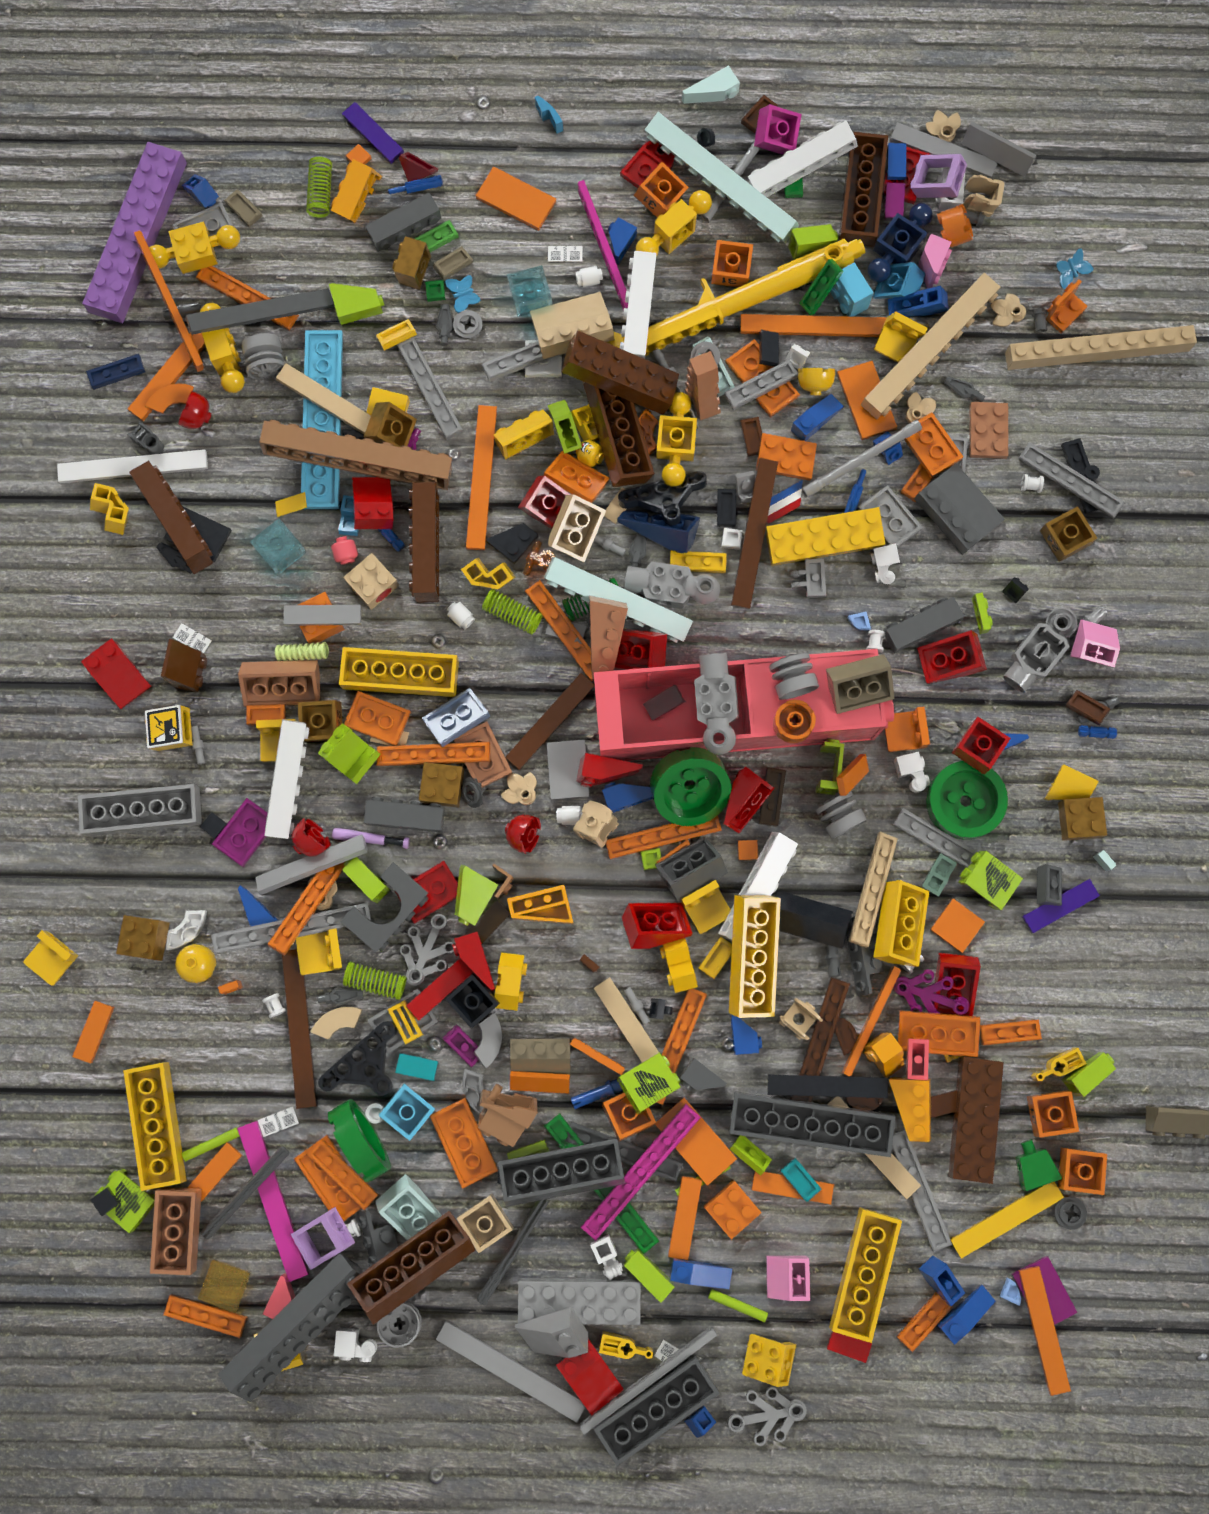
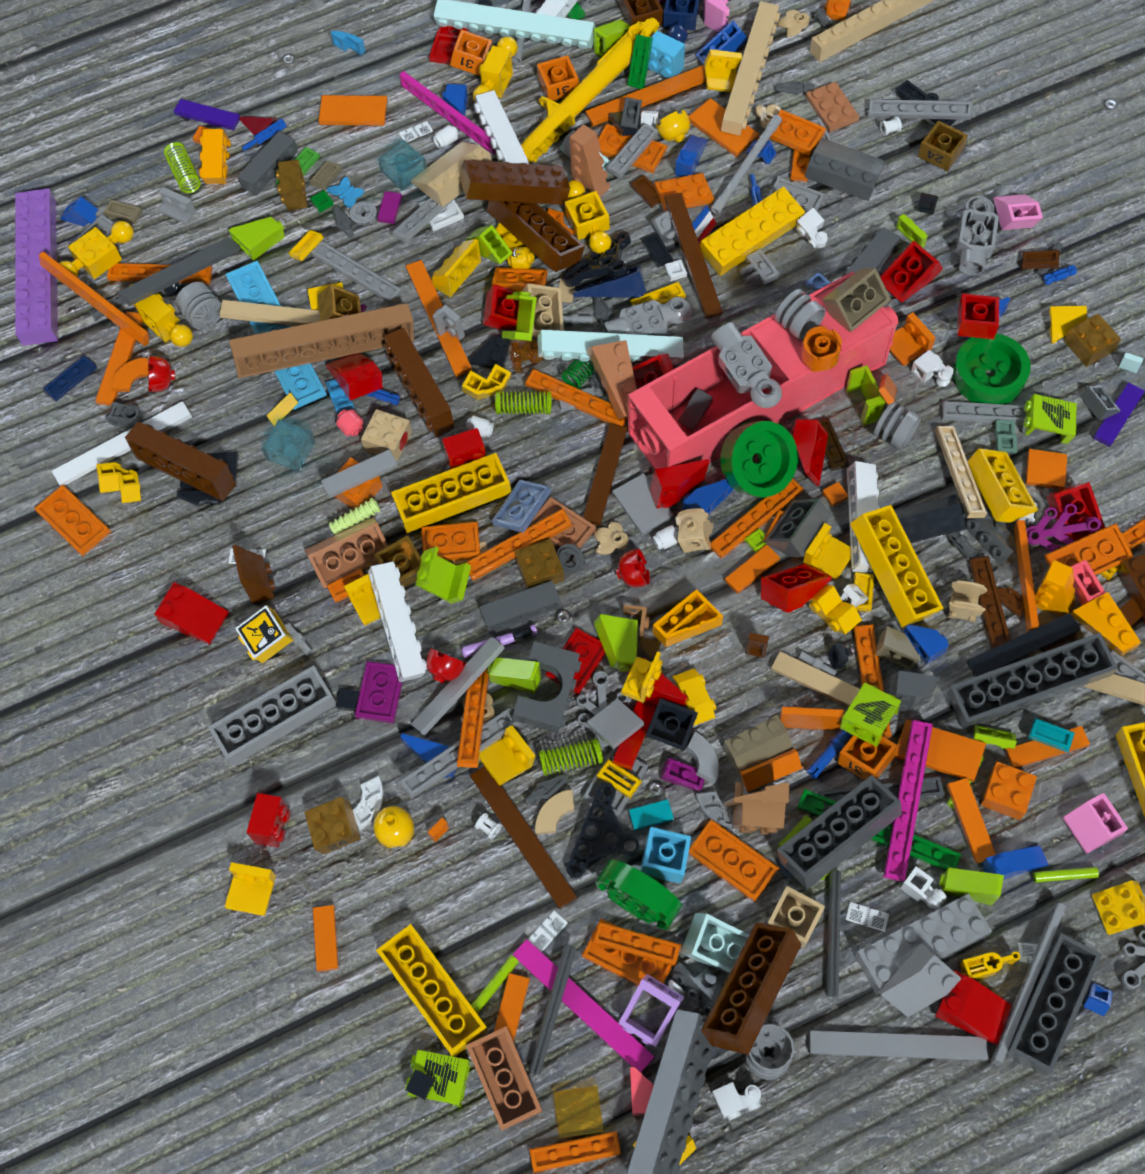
camera: 25 degrees left, 15 degrees down
dark azure slope [873,262,925,299] -> none
none -> orange tile [34,485,111,557]
none -> light grey bracket [159,187,196,224]
none -> red brick [246,793,291,848]
none -> magenta tile [377,191,402,224]
none -> light grey bracket [433,305,465,340]
none -> red brick [442,428,486,470]
none -> lime panel [502,292,537,341]
none -> light grey tile [587,699,644,749]
none -> dark grey slope [621,97,642,129]
none -> yellow bracket [621,651,663,703]
none -> orange tile [725,545,780,594]
none -> white tile [841,584,869,608]
none -> white sticker [846,902,889,932]
none -> dark tan slope [875,626,920,670]

